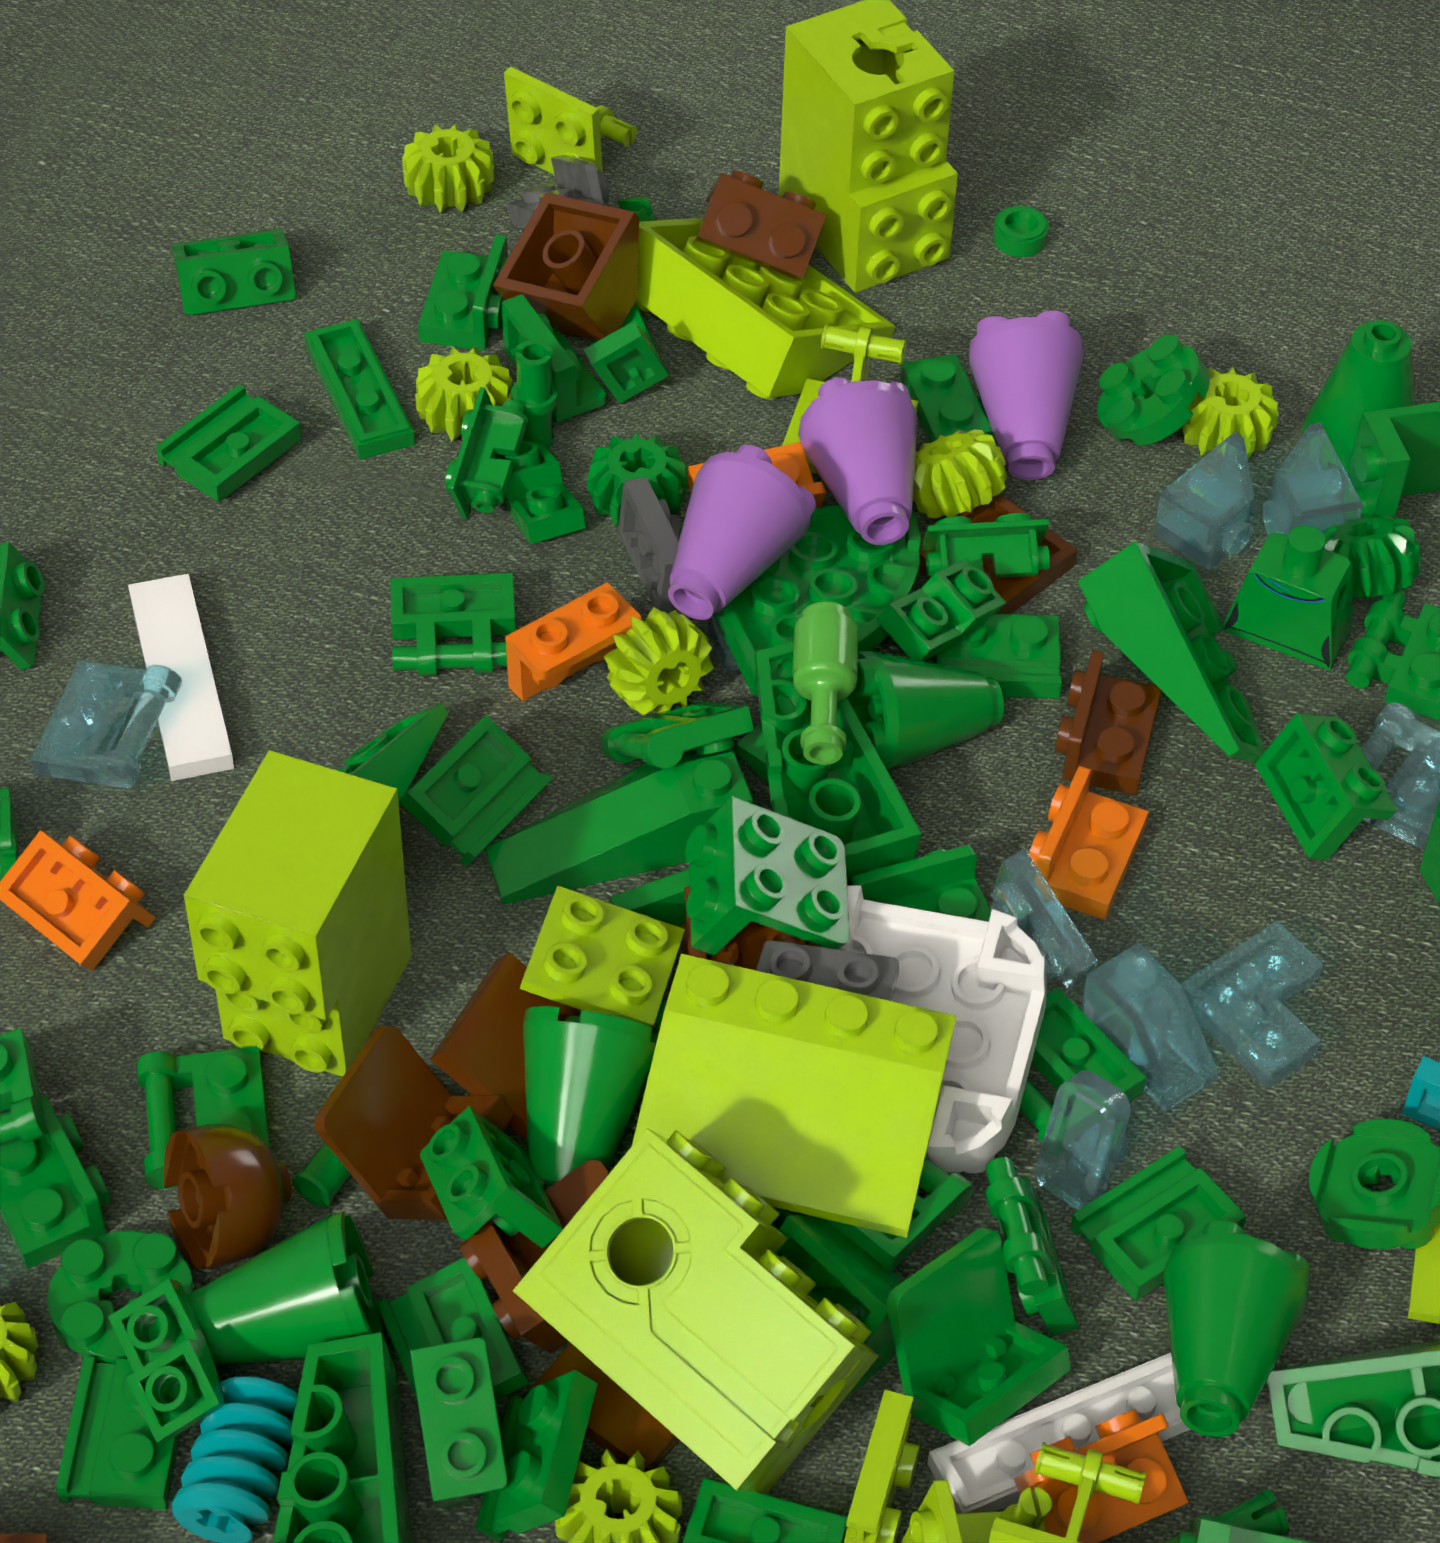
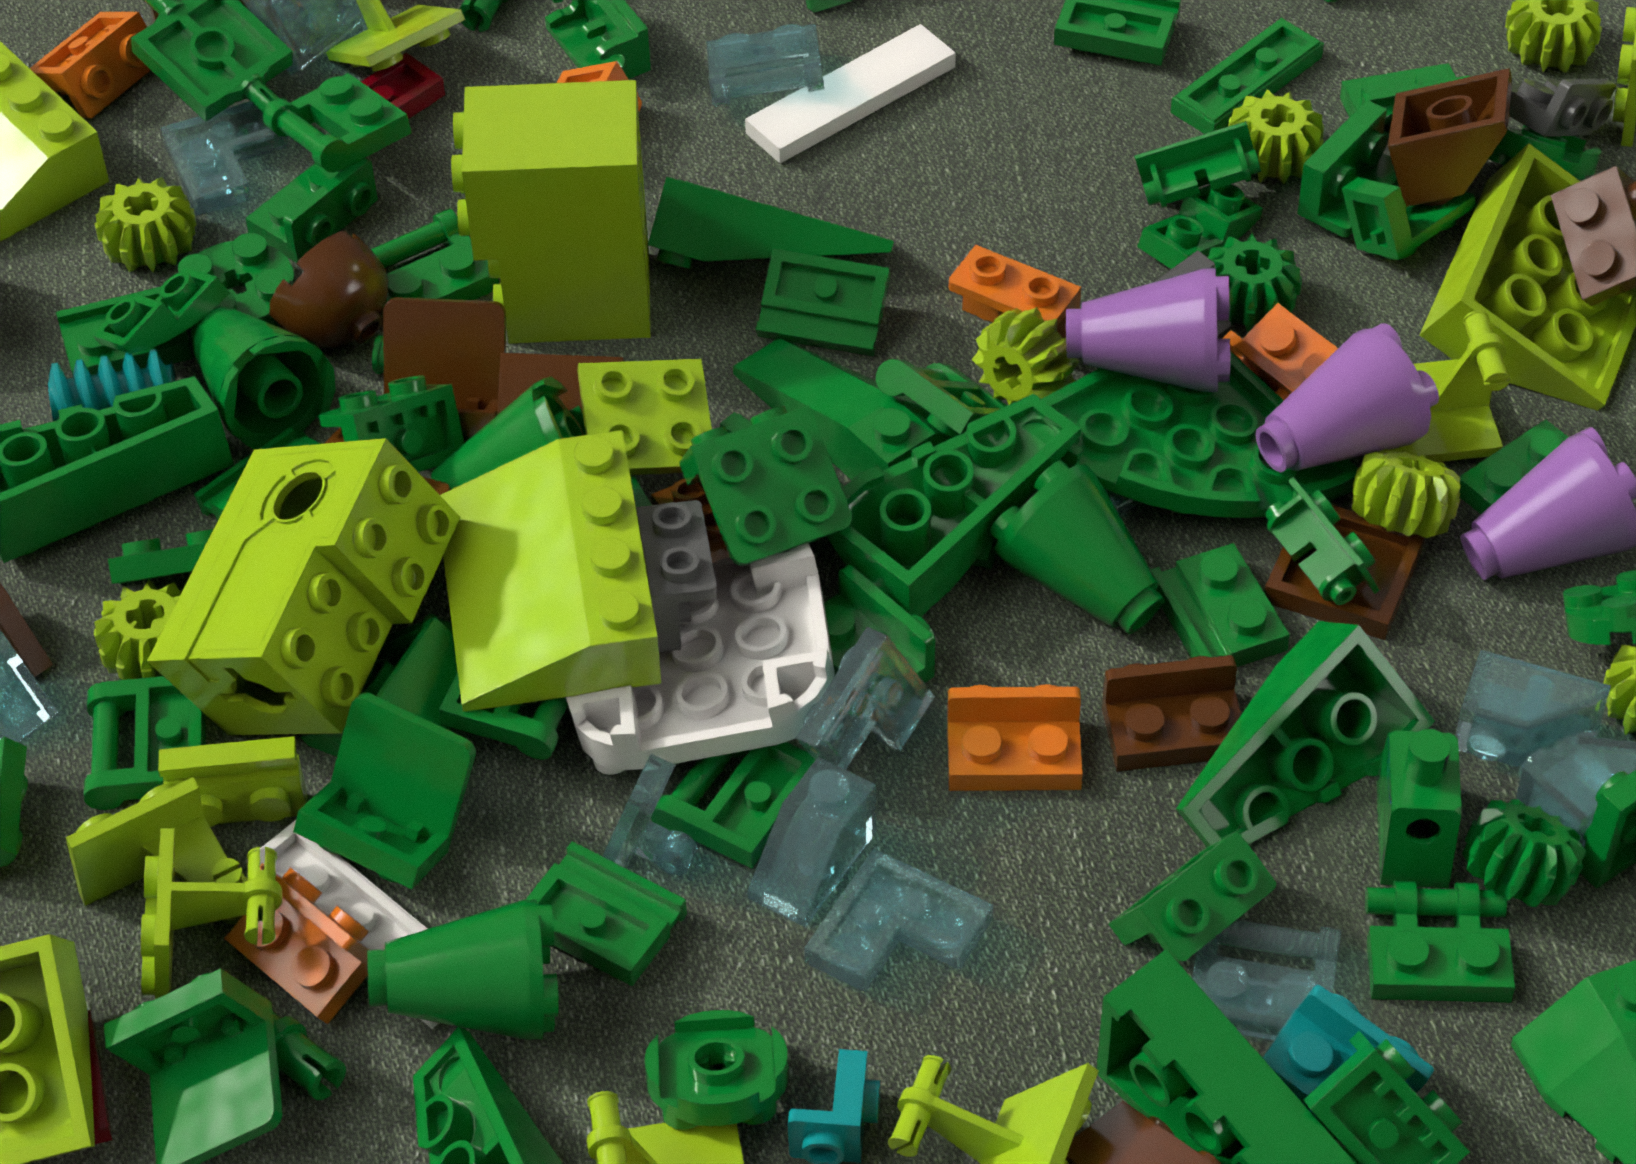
camera: 70 degrees right, 0 degrees up
green plate [390,573,515,676] -> none
green bracket [410,1338,509,1509] -> none
green pin [511,339,558,449] -> none
bright green piece [793,602,858,765] -> none
green slope [876,558,1006,661] -> none
green plate [985,1157,1079,1337] -> none

